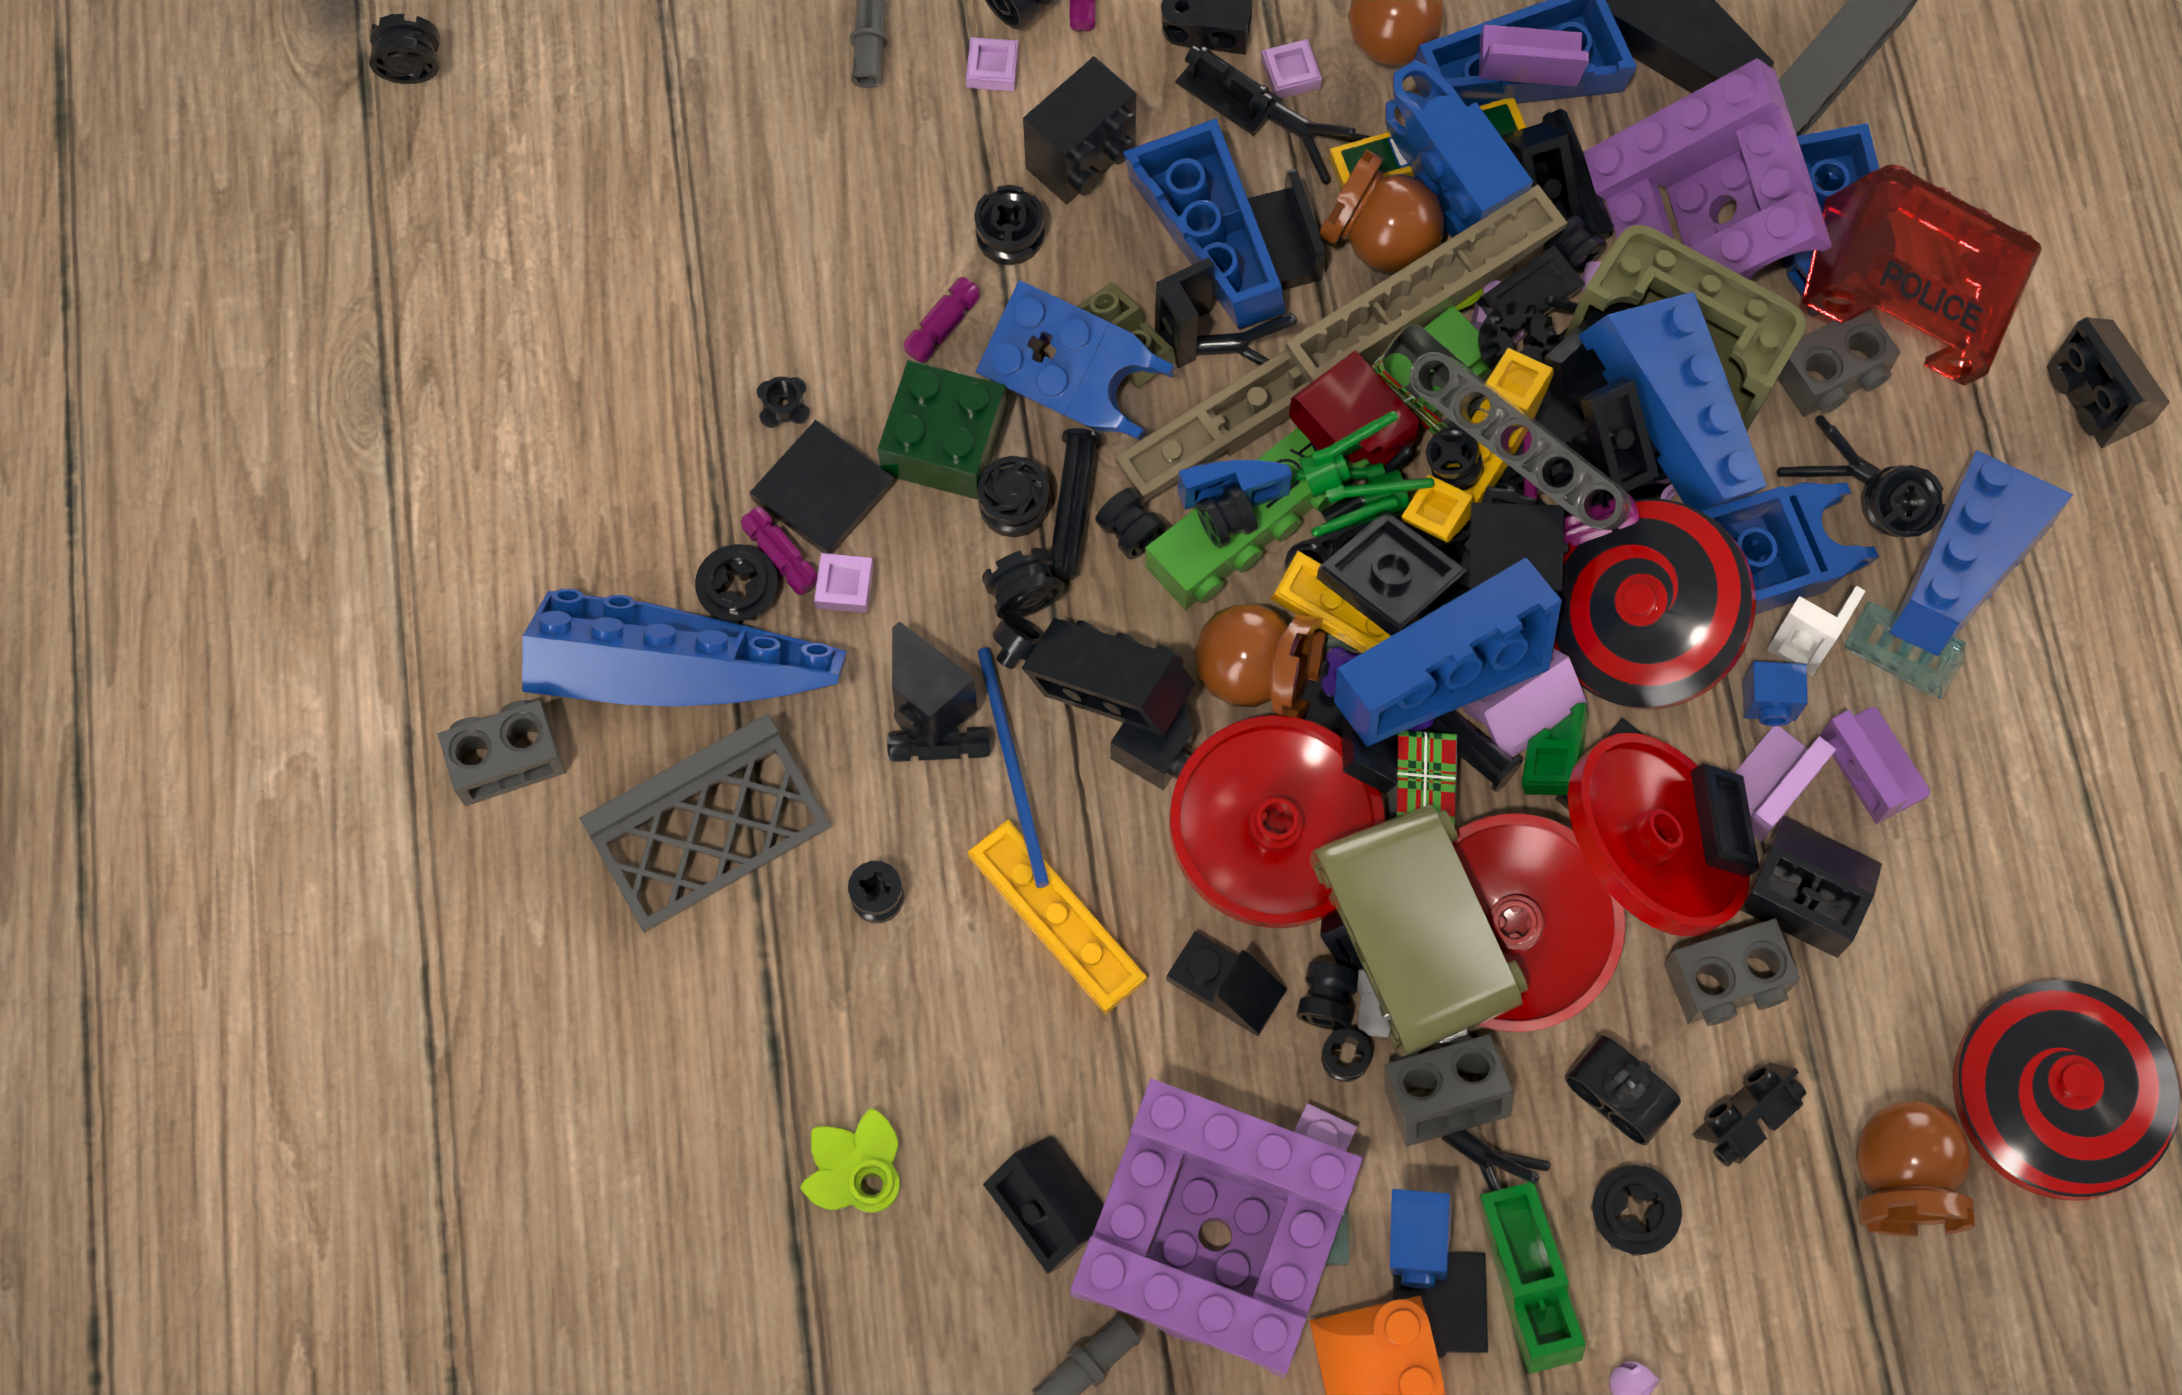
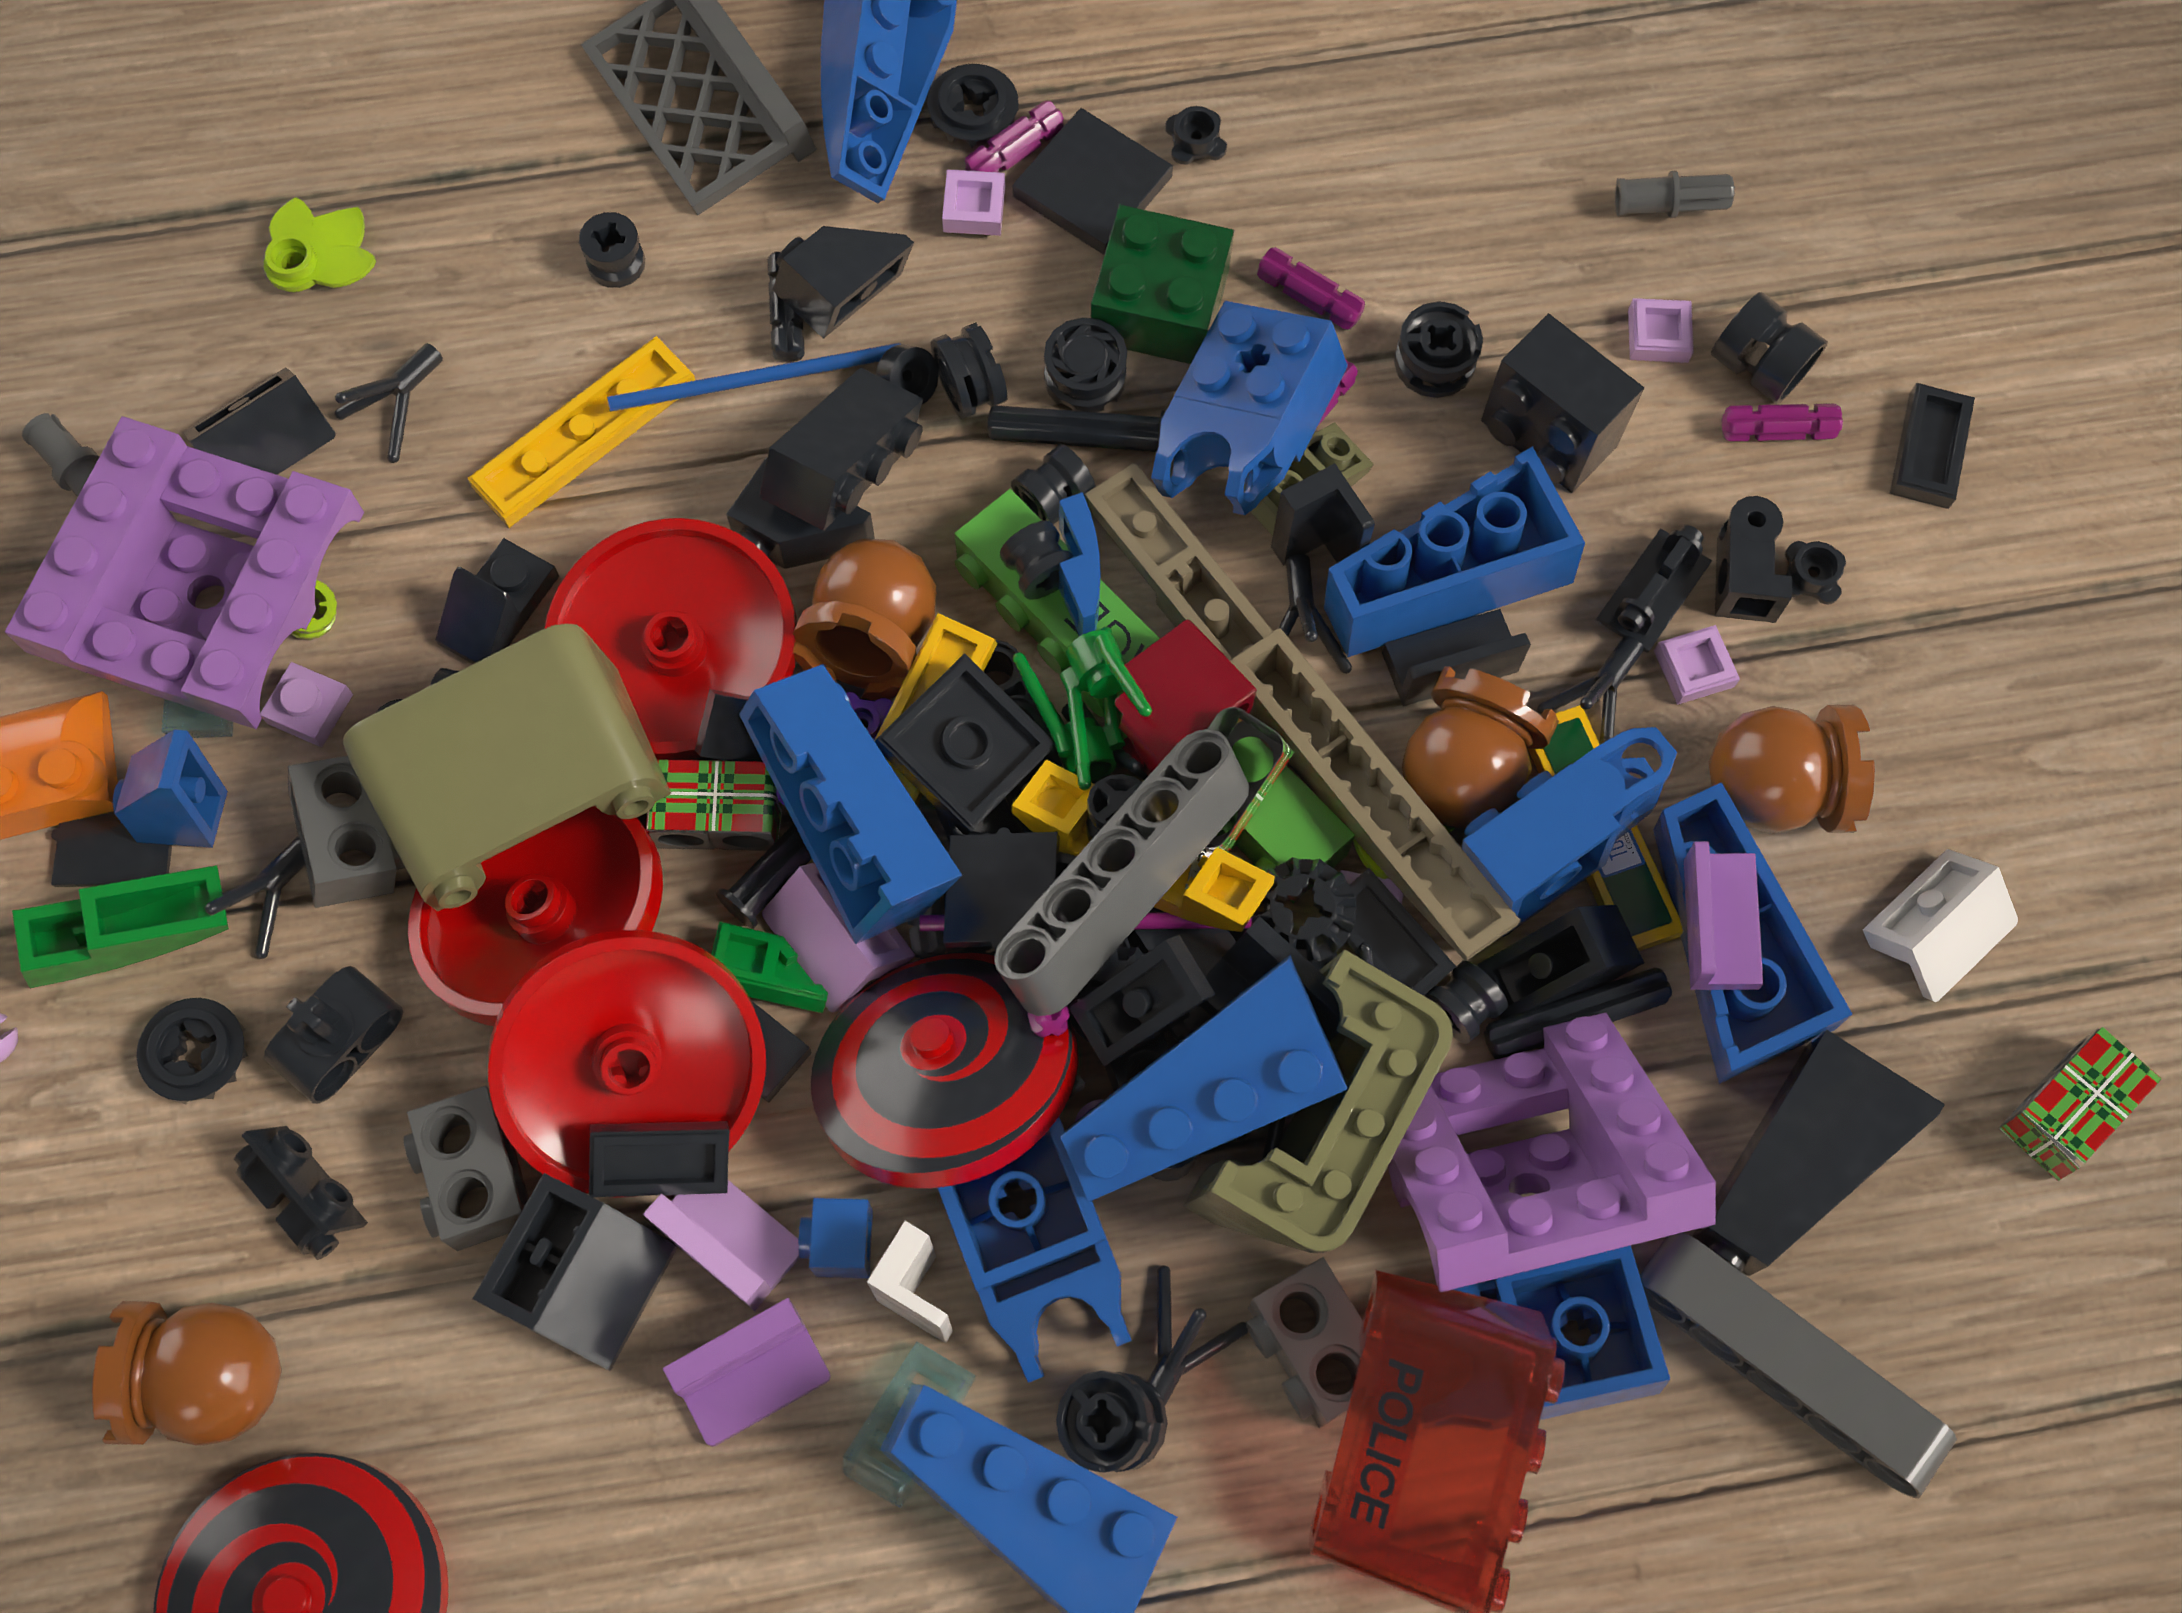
camera: 85 degrees right, 0 degrees up
none -> black plant [334,343,443,463]

